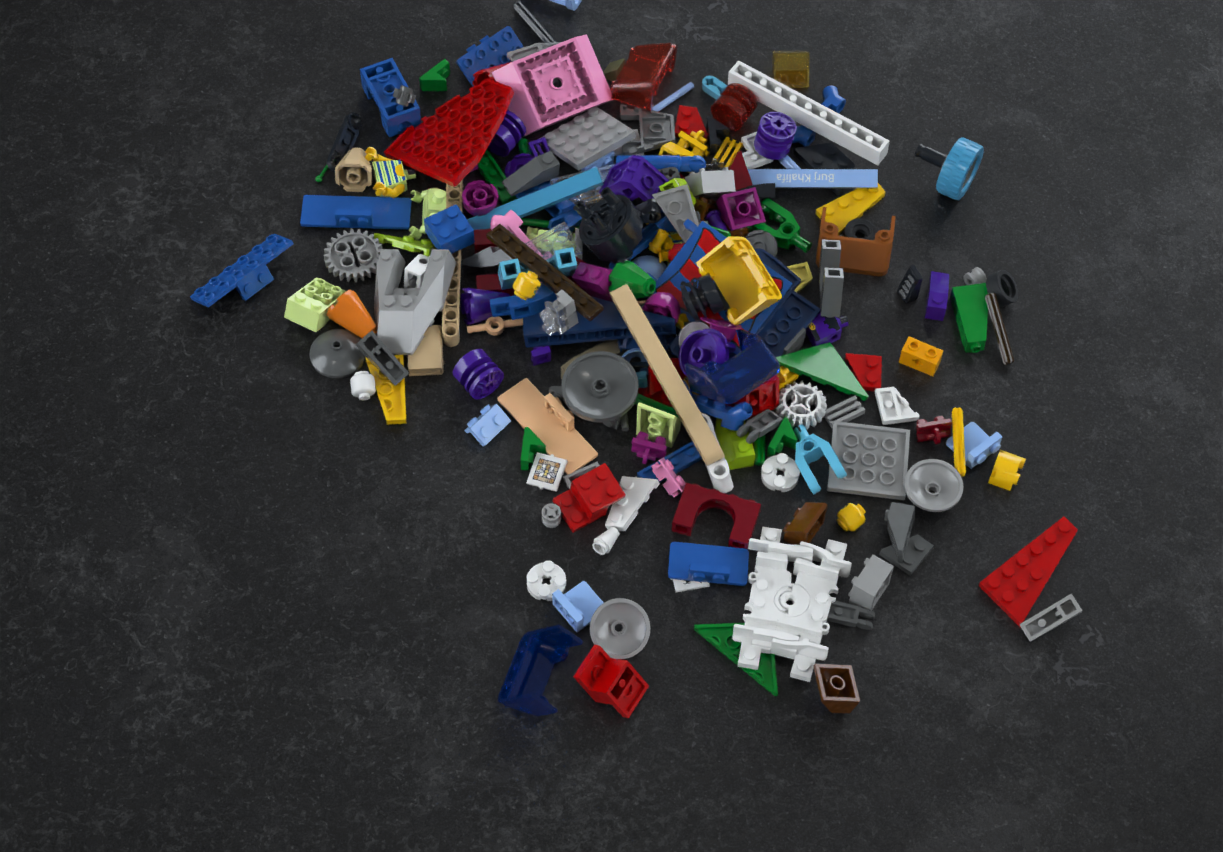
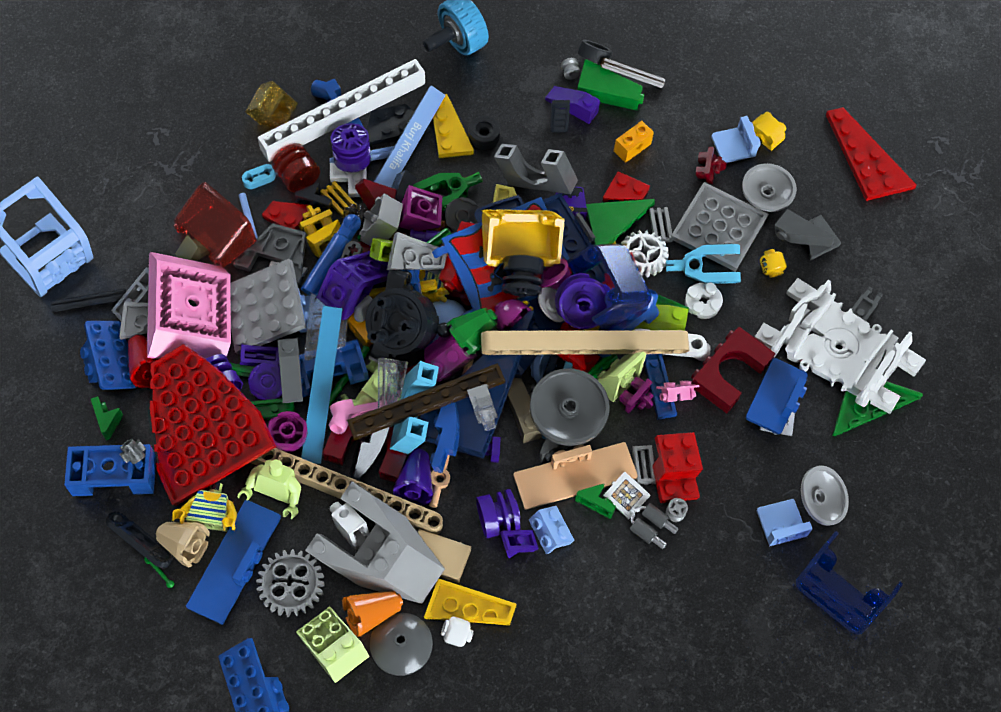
camera: 70 degrees left, 5 degrees up
dark grey slope [356,330,409,386] -> none
lime wing [374,233,436,256] -> none
blue brick [424,204,475,254] -> none
yellow head [512,271,541,300] -> none
white plate [527,561,566,601] -> none
red bracket [573,645,649,718] -> none
white cone [592,527,620,555] -> none
white wing [605,476,660,531] -> none
yellow pin [649,229,669,254] -> none
dark grey hinge [737,409,783,444] -> none
green slope [767,417,797,457] -> none
reddish brown slope [783,502,828,545] -> none
reddish brown slope [813,664,860,713] -> none
dark orange windscreen [816,207,896,276] -> none
light grey container [848,555,894,611] -> none
white wing [875,387,919,425] -> none
yellow axle [952,407,966,477] -> none
light grey slope [1019,593,1082,642] -> none
none -> dark purple slope [500,530,539,558]
none -> dark grey piece [630,503,678,549]

